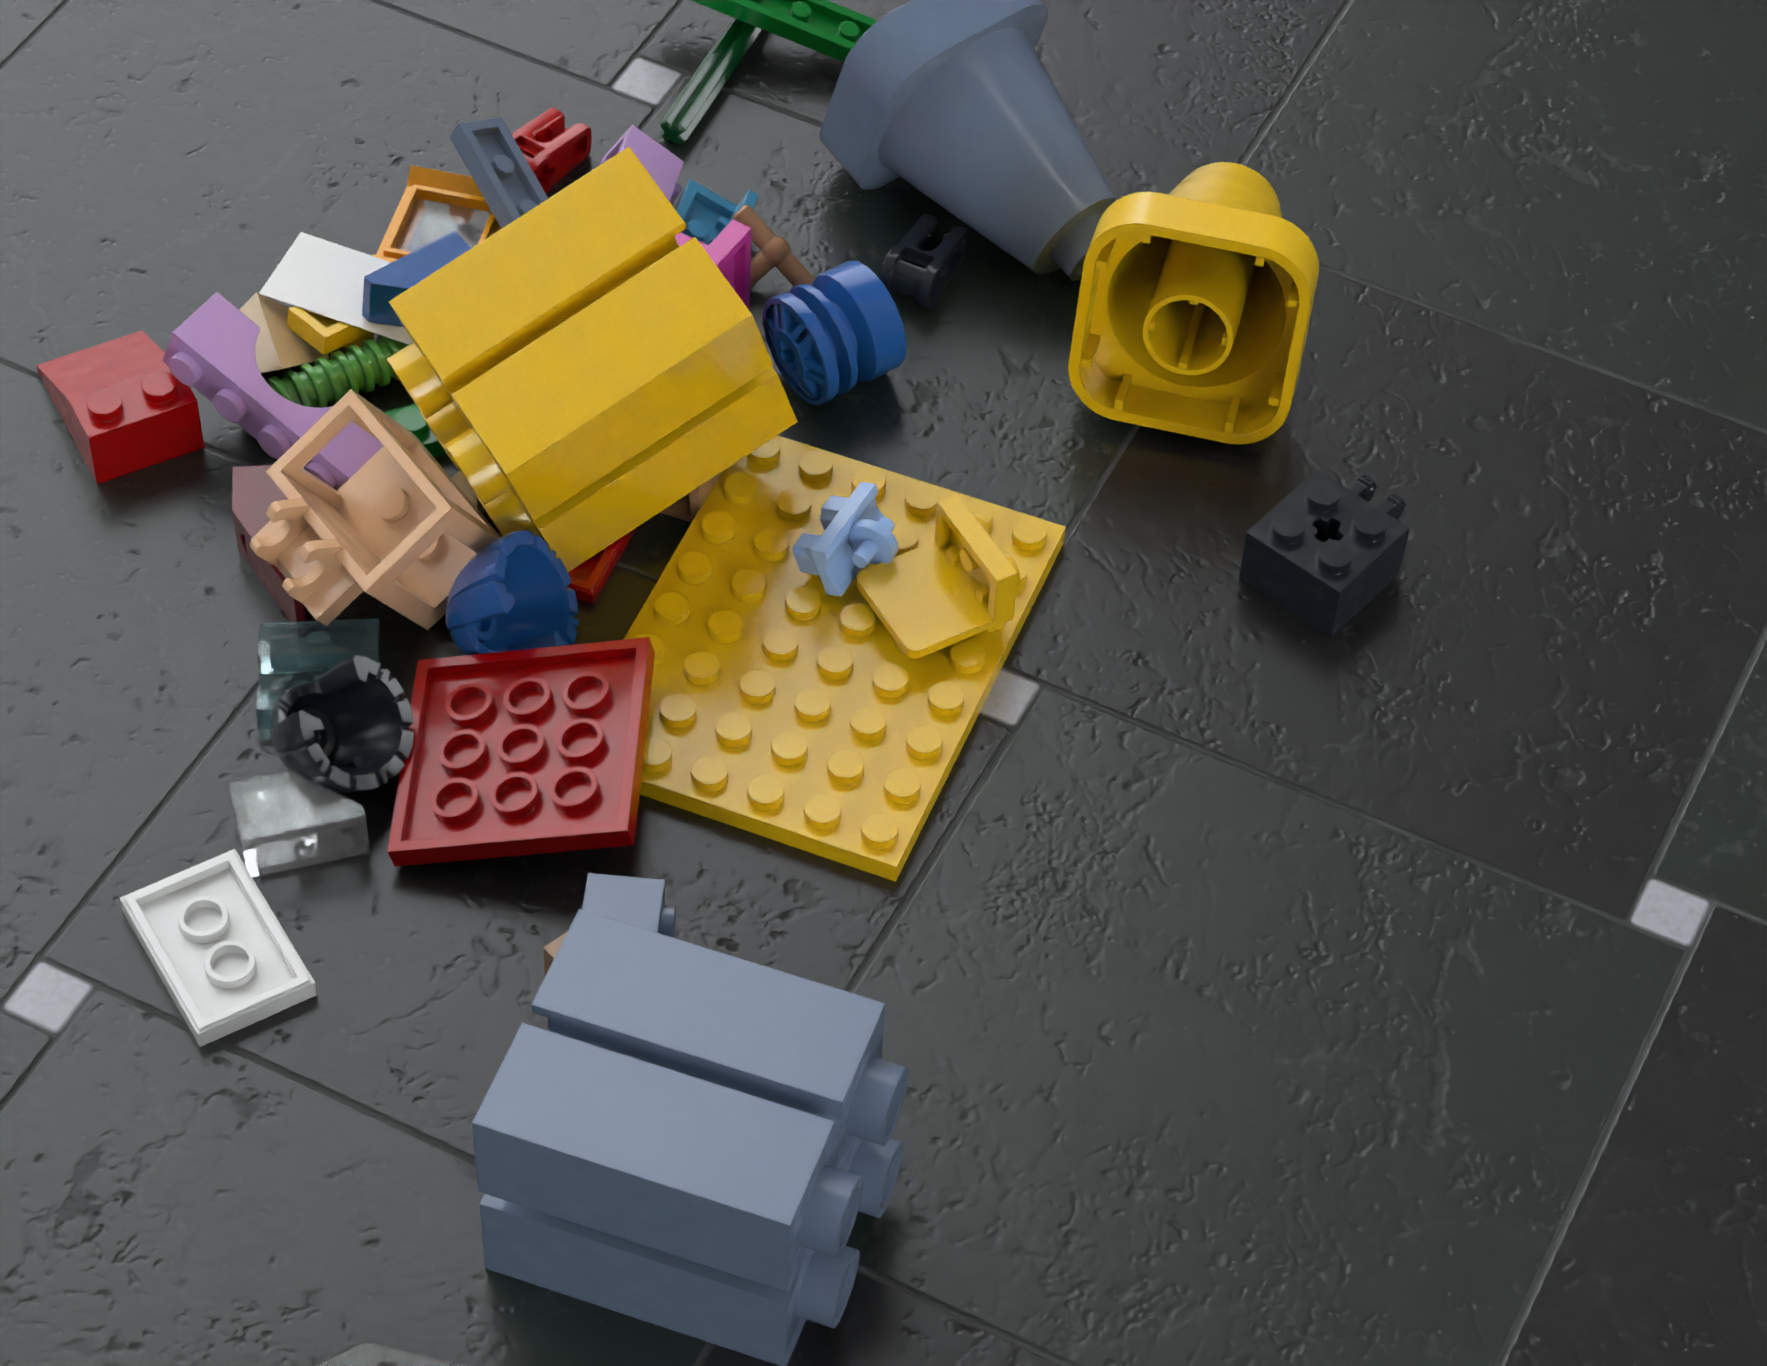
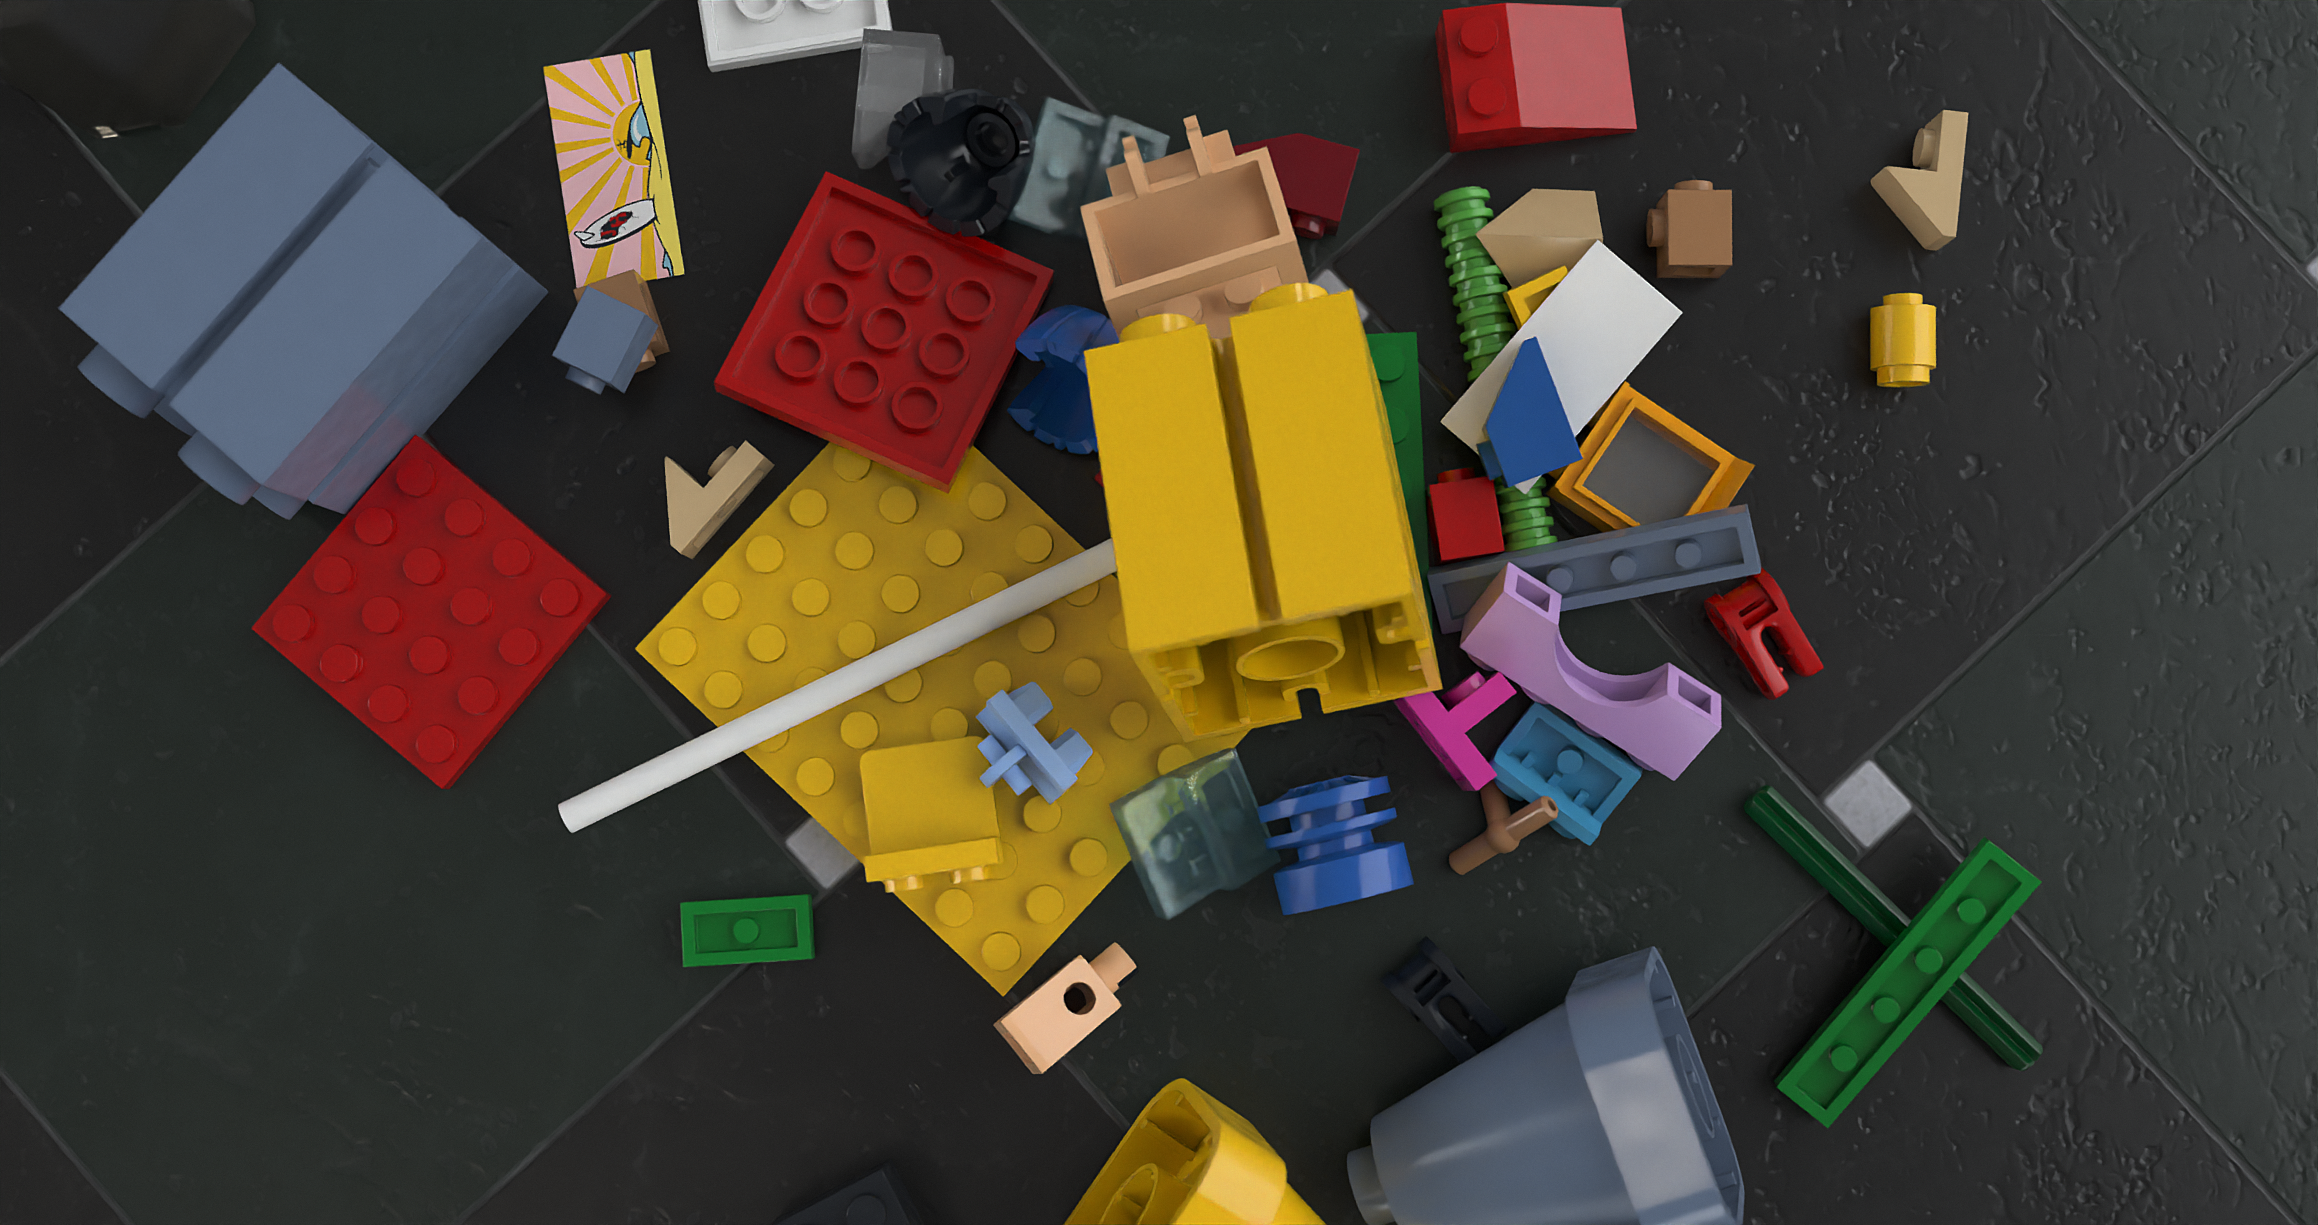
camera: 120 degrees right, 35 degrees up
lavender arch [162,292,383,490] -> none
none -> red plate [251,435,612,789]
none -> sticker [543,49,685,288]
none -> white piece [558,538,1117,833]
none -> tan slope [665,440,775,559]
none -> green plate [680,894,815,967]
none -> light nougat torso [993,942,1139,1074]
none -> clear light blue slope [1109,748,1281,920]
none -> medium nougat brick [1646,180,1732,278]
none -> yellow brick [1870,293,1936,387]
none -> tan slope [1871,110,1968,251]

